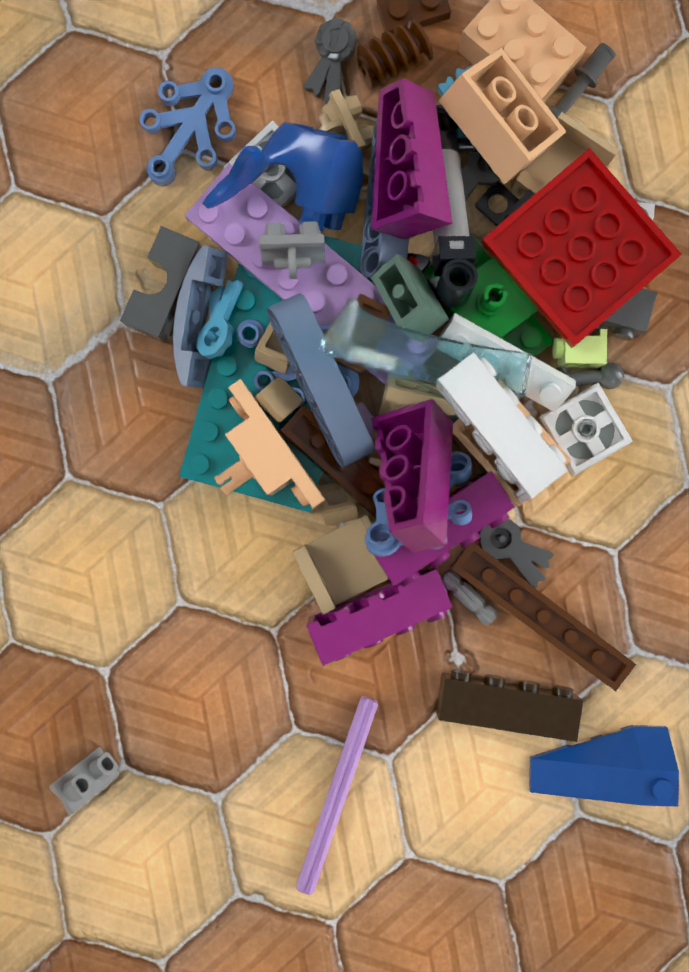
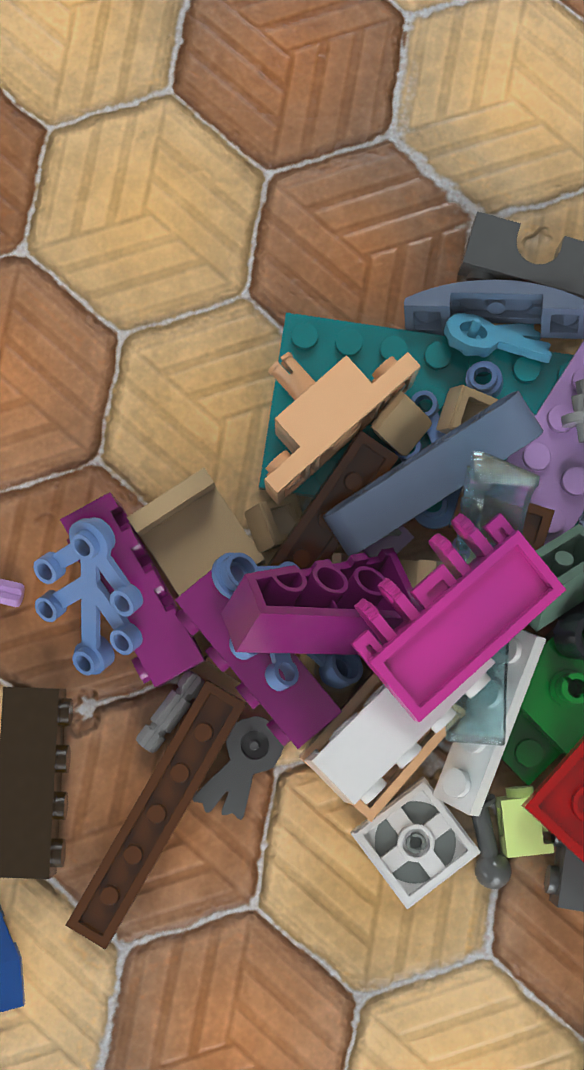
camera: 80 degrees right, 5 degrees down
none -> medium blue plant [33,517,143,675]
none -> dark pink hinge [350,513,566,722]

